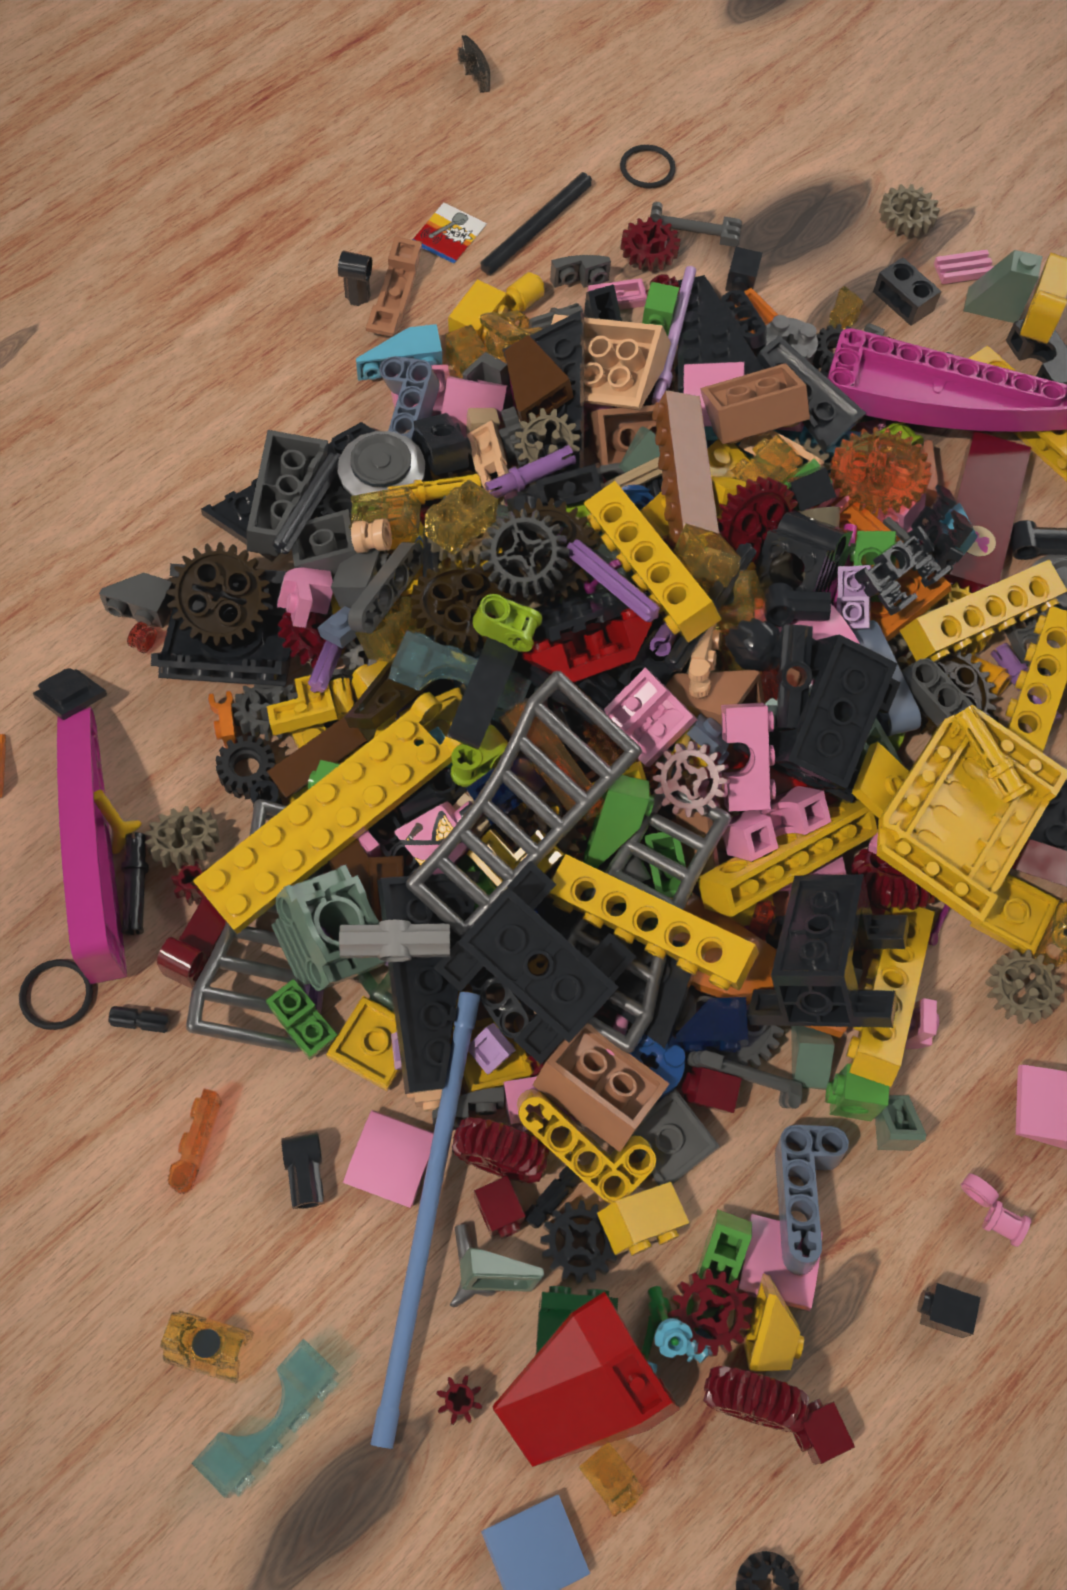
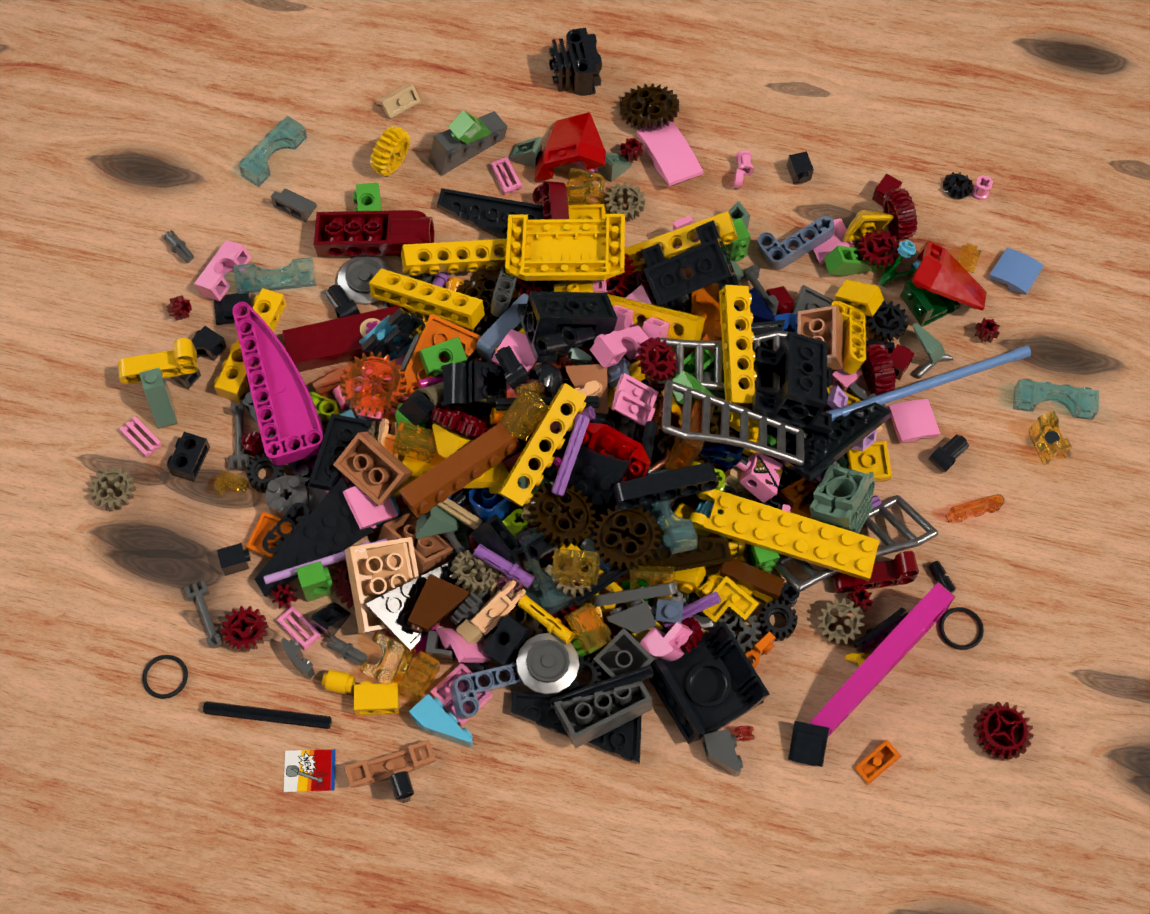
camera: 120 degrees left, 0 degrees up
dark brown gear [166,542,272,647] -> none
bright green slope [265,979,338,1060] -> none
light grey piece [339,920,450,962] -> none
light nougat wheel [351,519,392,553] -> none
clear smoke slope [457,35,490,93] -> none
lime piece [473,594,543,652] -> none
dark grey gear [480,509,569,598] -> none
lavender slope [837,565,871,629] -> none
black piece [855,526,951,616] -> none
yellow pin [954,705,1031,804] -> none

